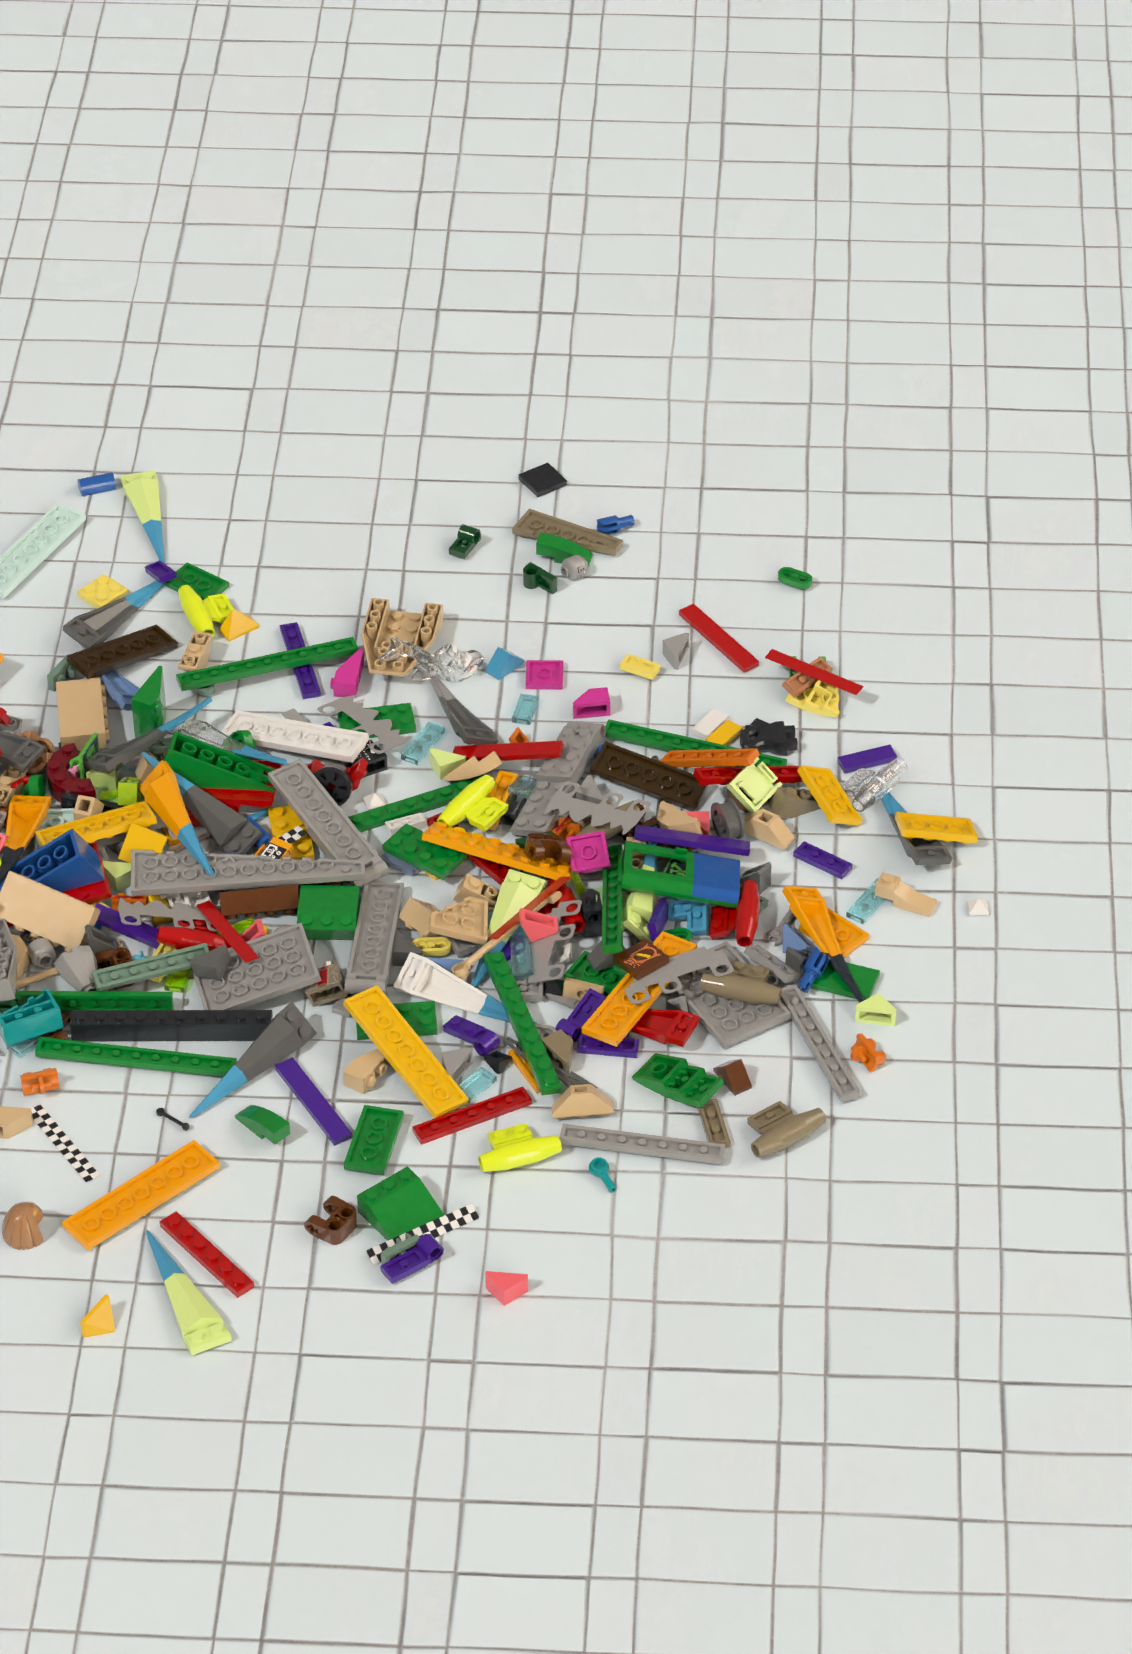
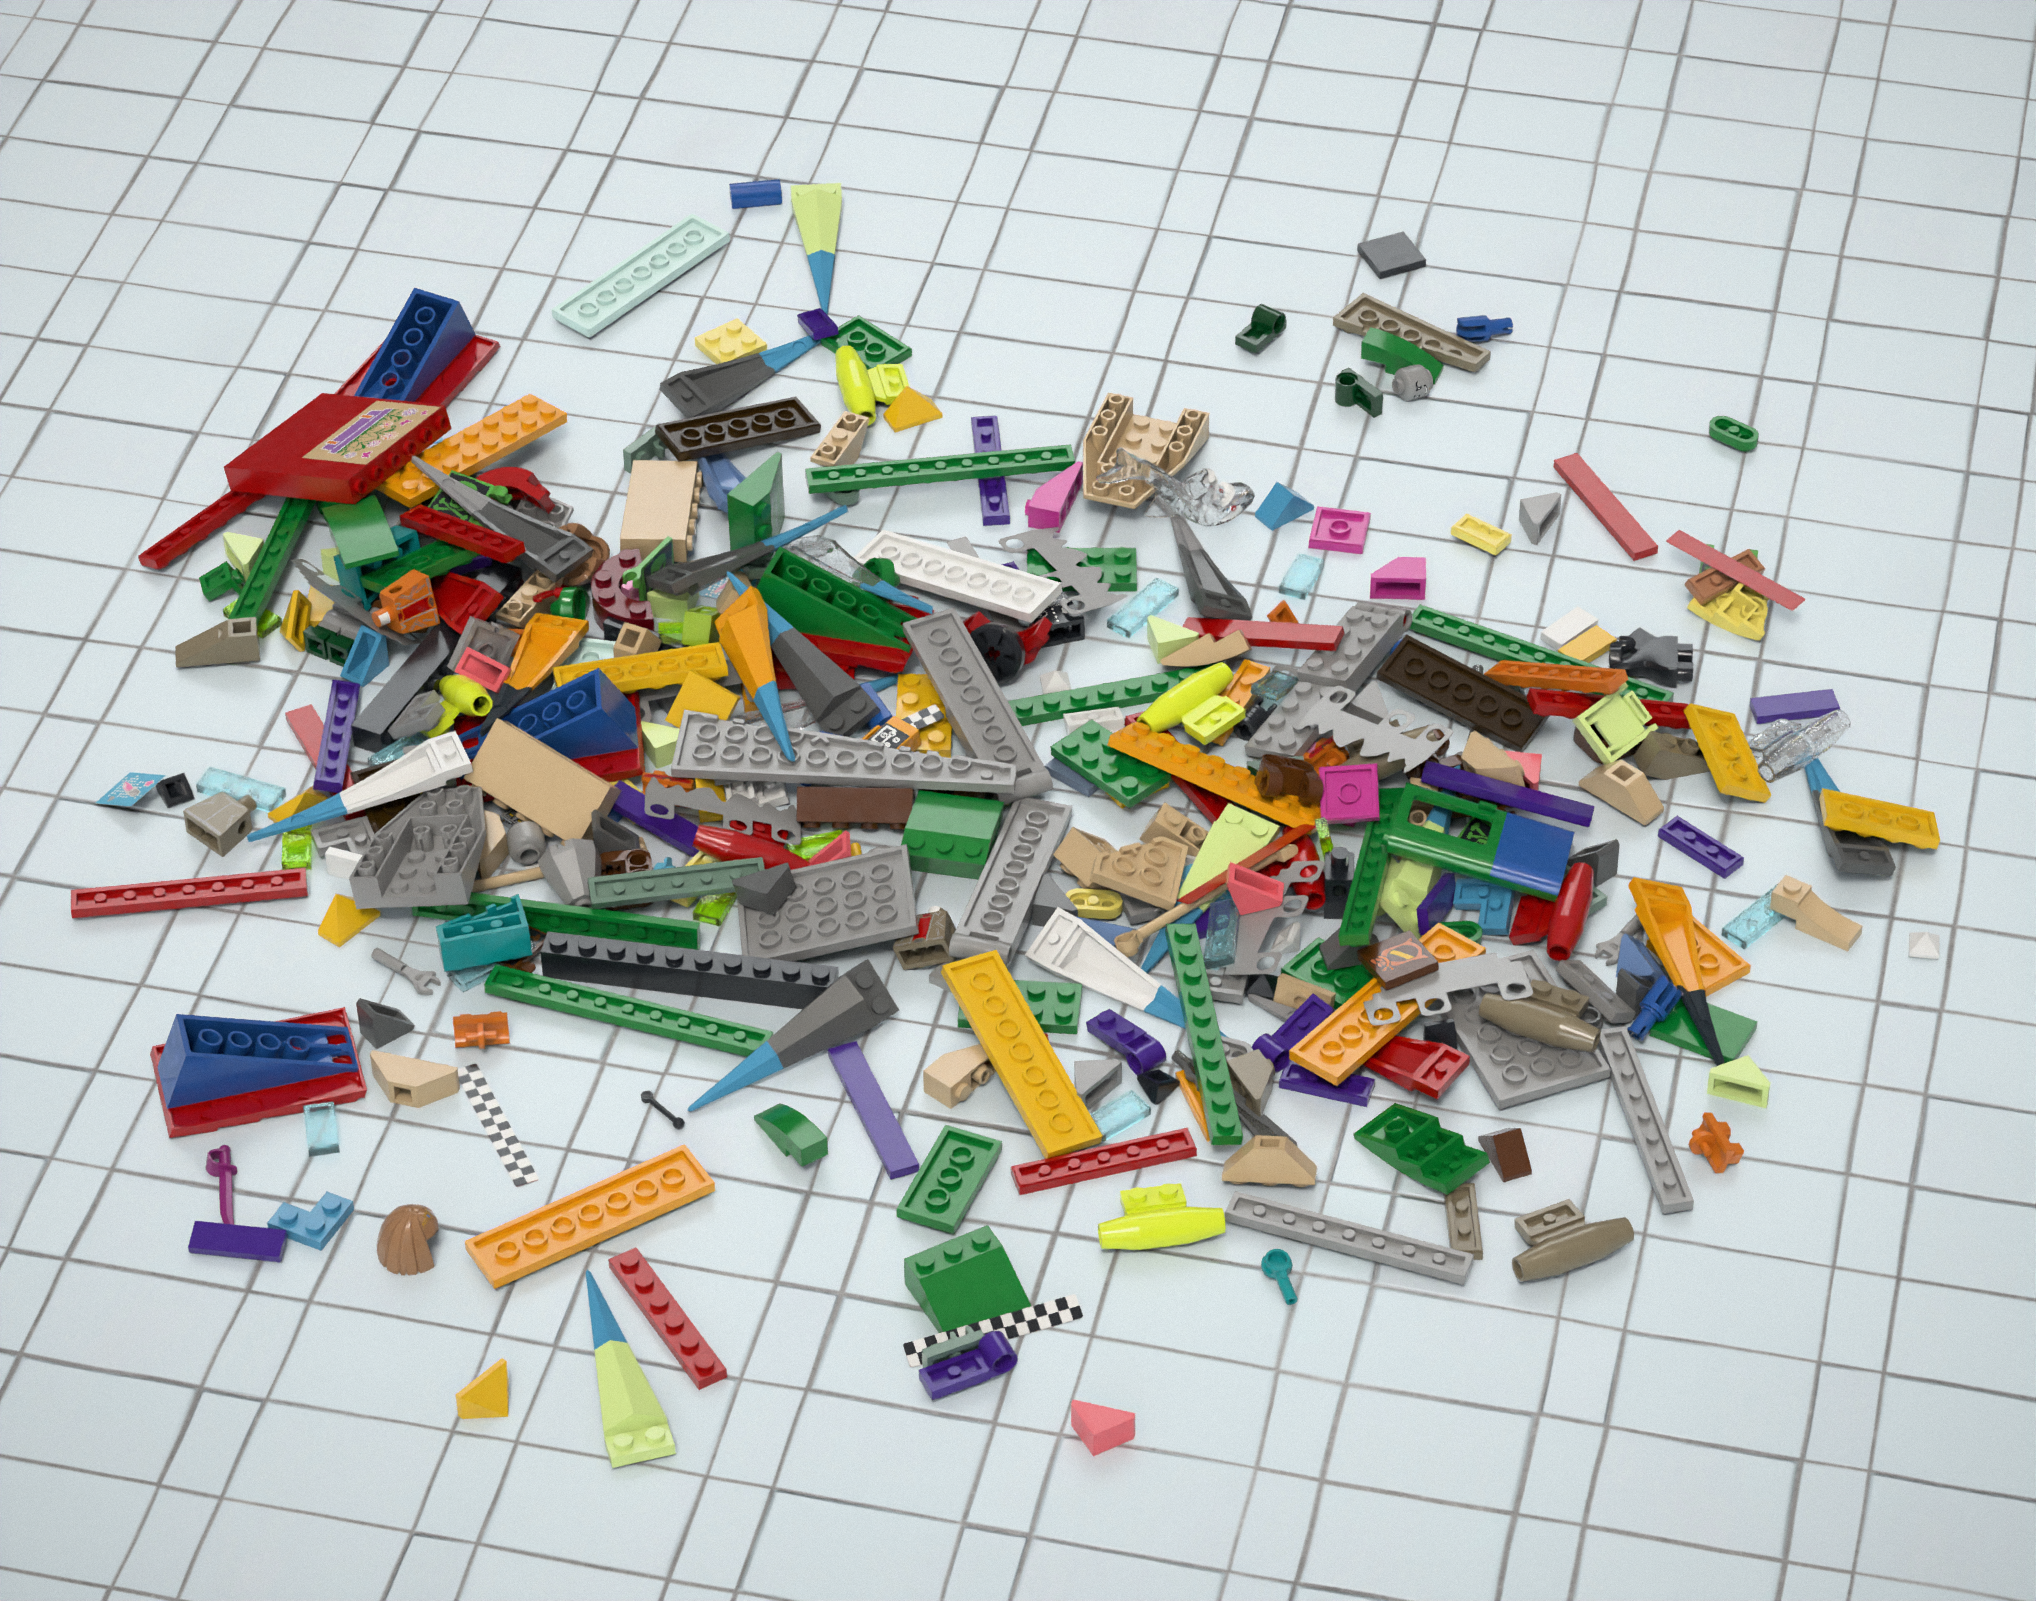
camera: 10 degrees right, 0 degrees up
red sticker [196,901,259,963] -> none
reddish brown piece [304,1196,357,1245] -> none
dark grey wheel [711,798,745,839] -> none

